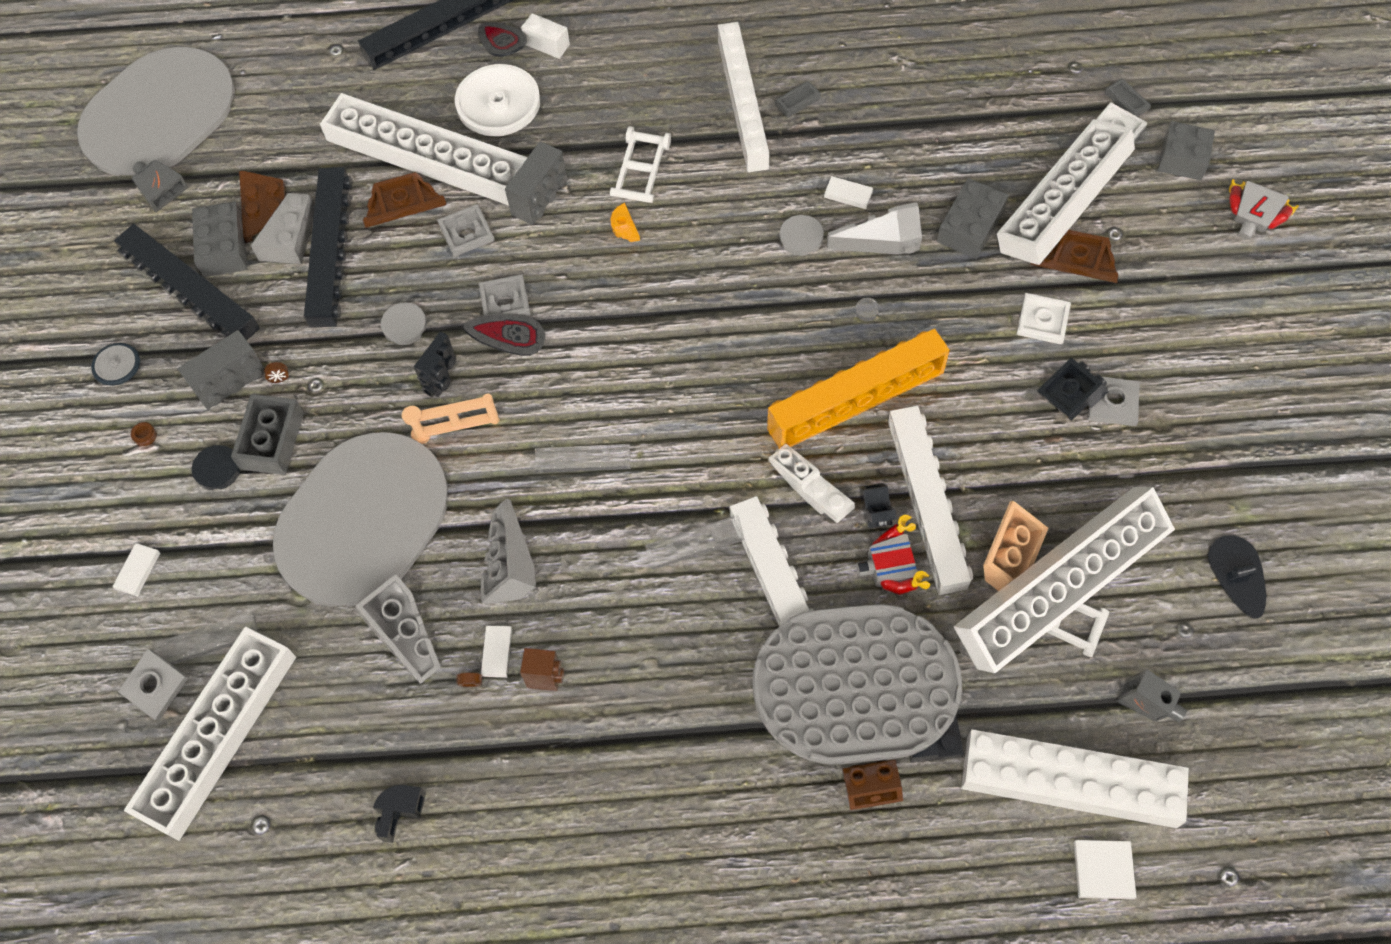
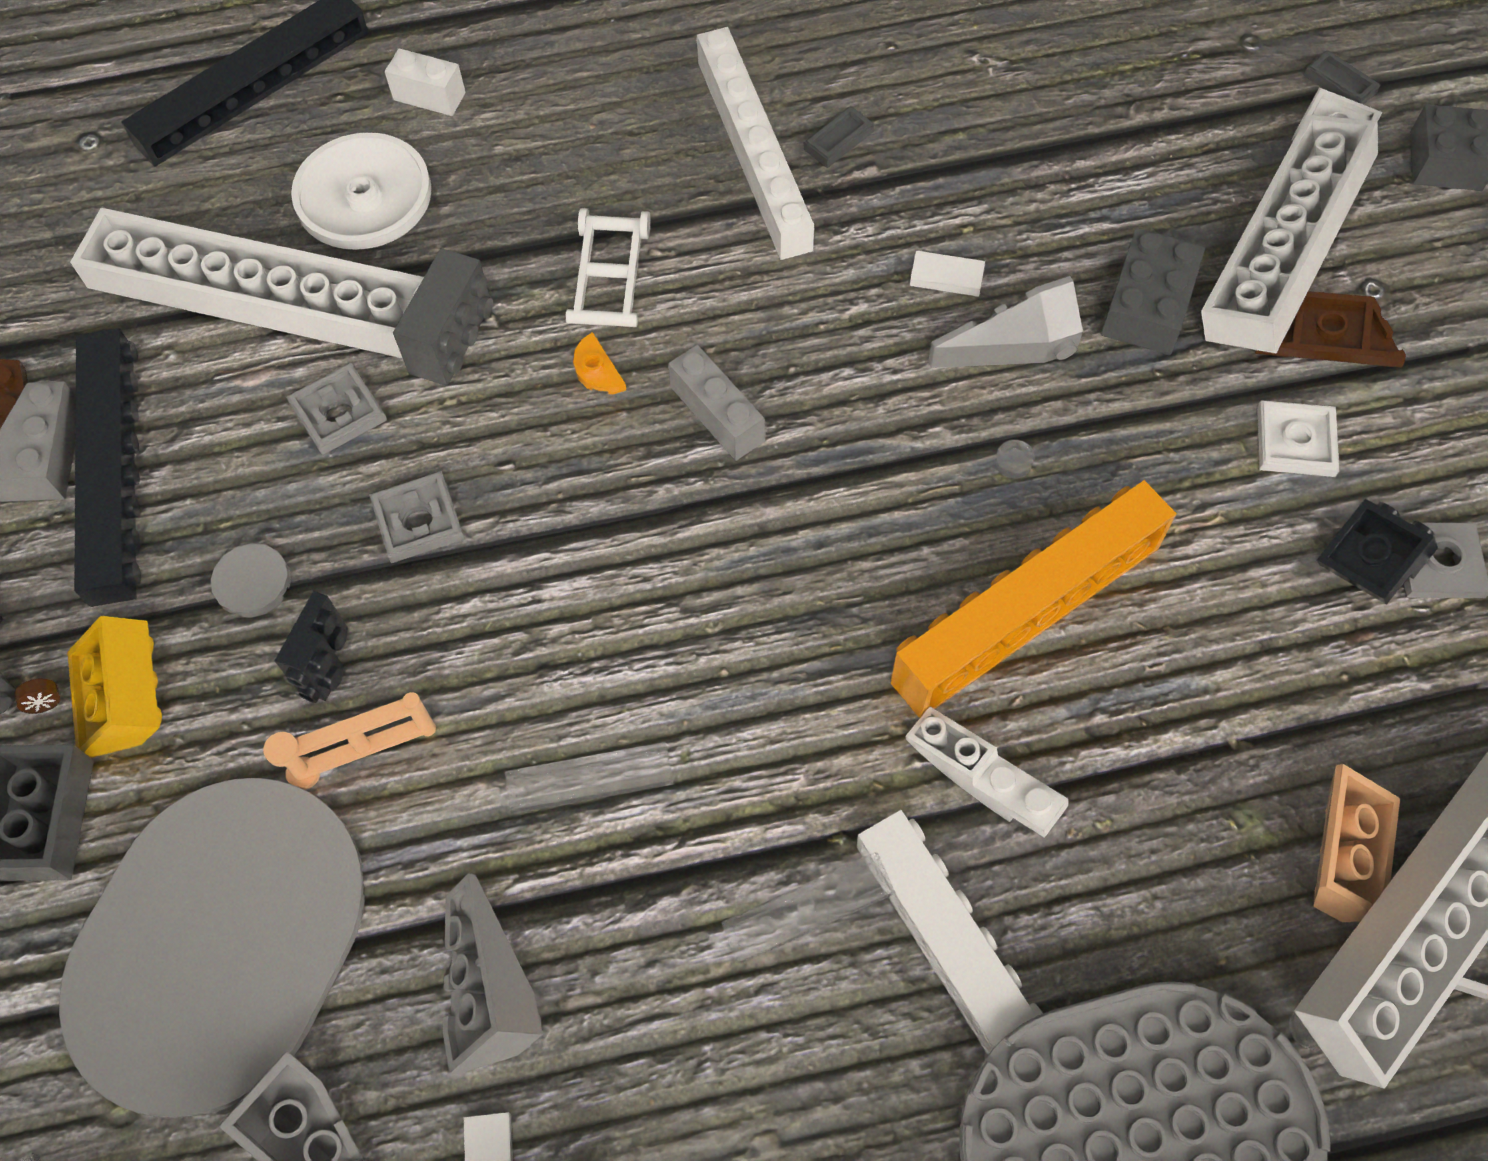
camera: 10 degrees left, 0 degrees up
reddish brown wing [363,172,447,228] -> none
shield [463,314,546,356] -> none
shield [478,22,527,57] -> none
light grey tile [779,215,824,256] -> none
torso [856,515,930,595] -> none
black brick [859,483,897,529] -> none
white brick [888,406,973,595] -> none
none -> yellow slope [67,616,162,758]
none -> light grey brick [668,344,765,461]

